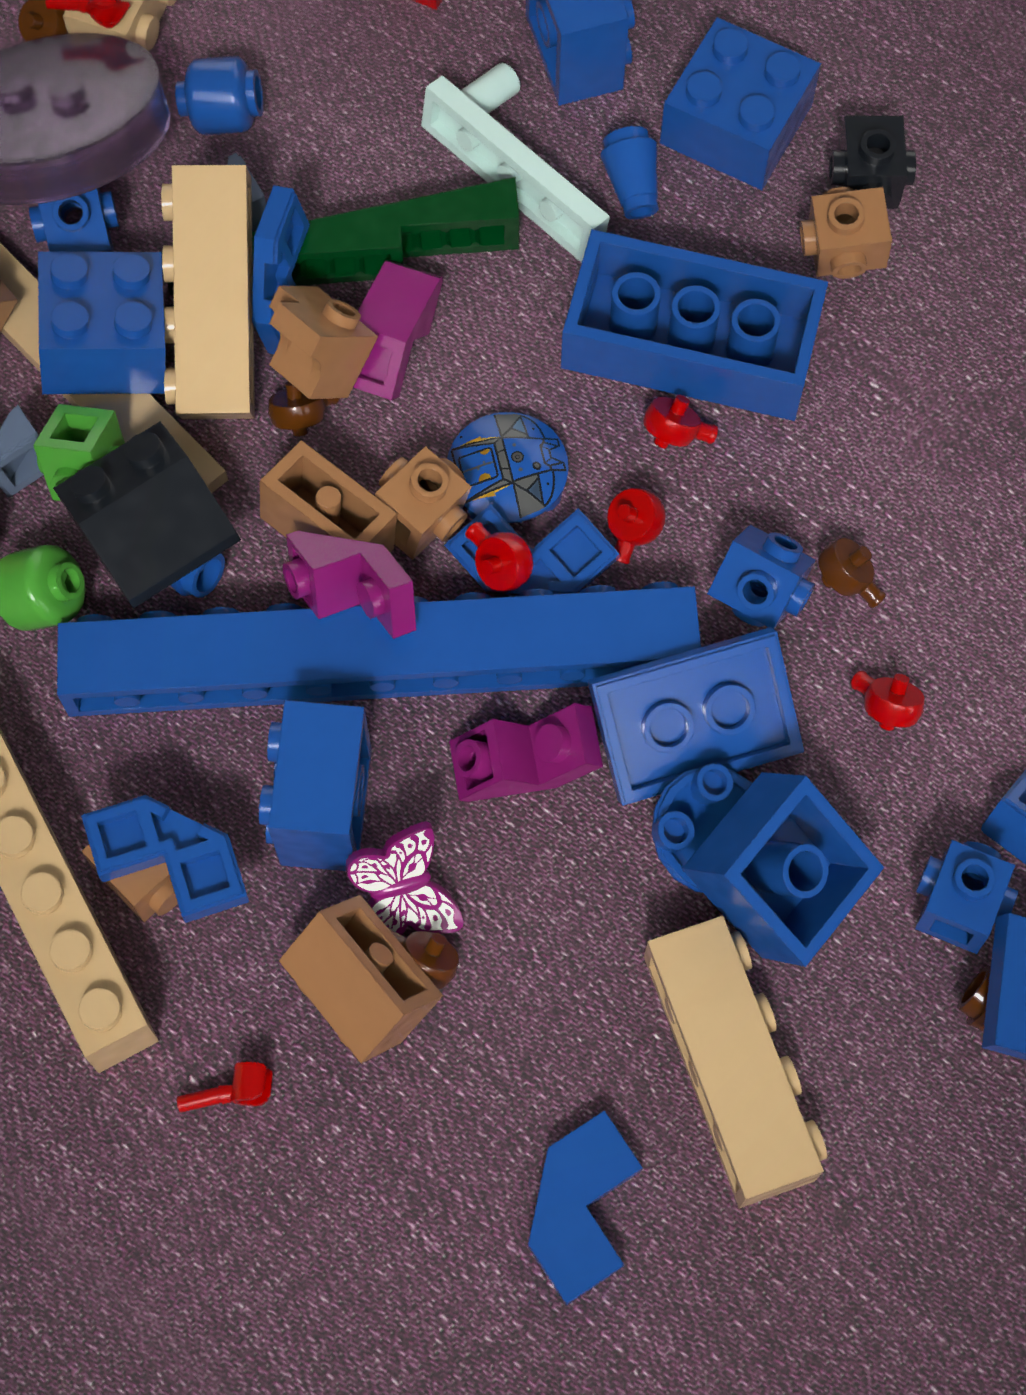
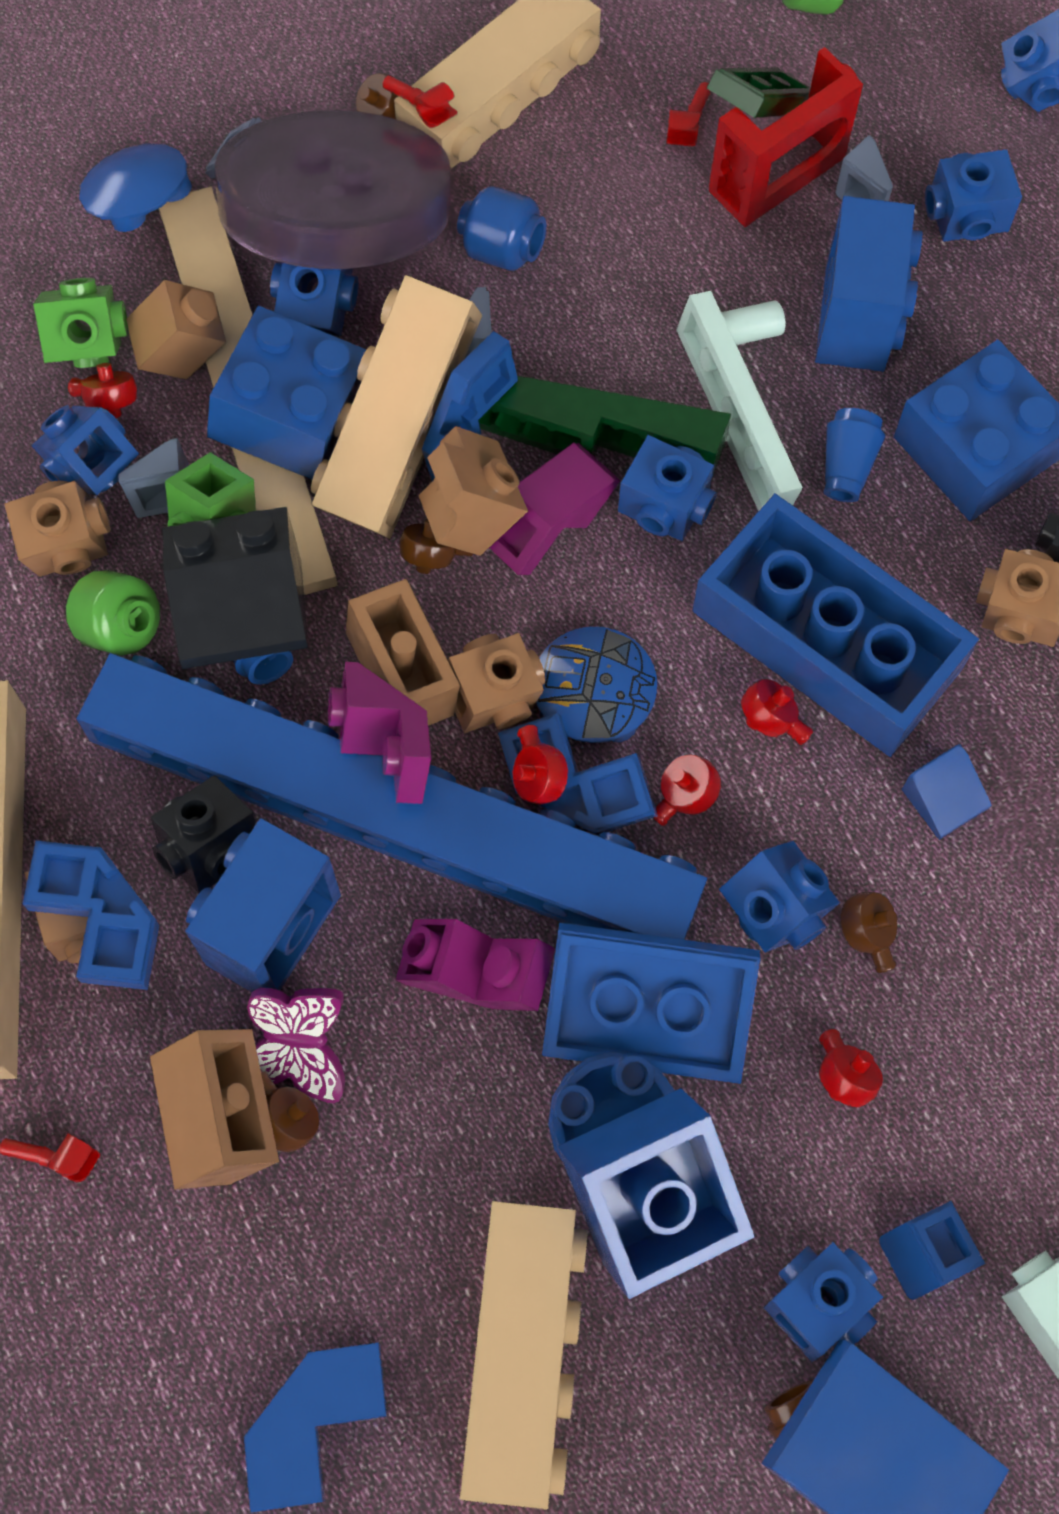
camera: 25 degrees right, 0 degrees up
none -> black brick [150,775,256,894]
none -> blue brick [618,435,717,542]
none -> blue slope [902,744,992,840]

